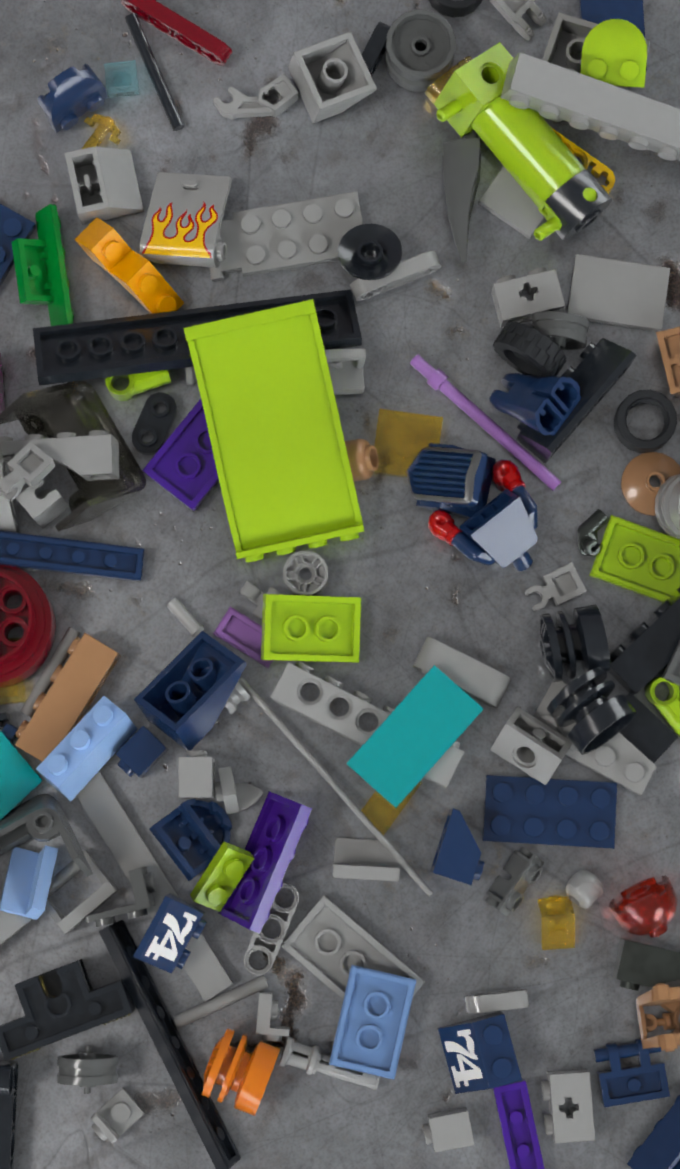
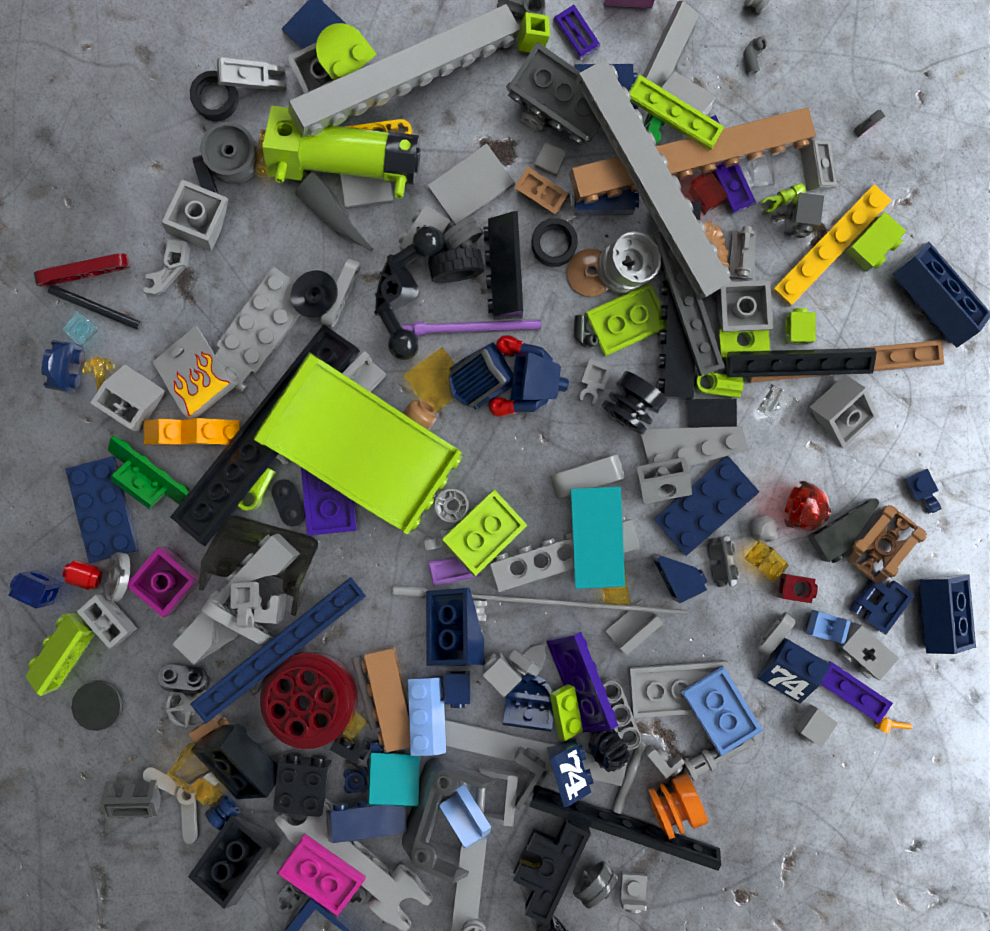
camera: 45 degrees left, 5 degrees up
dark blue piece [489,373,581,436] -> none
black wheel [547,667,637,755] -> none
none -> black piece [374,226,444,360]
none -> black gear [588,730,630,772]
none -> dark red brick [777,573,818,603]
none -> medium blue bracket [806,610,850,644]

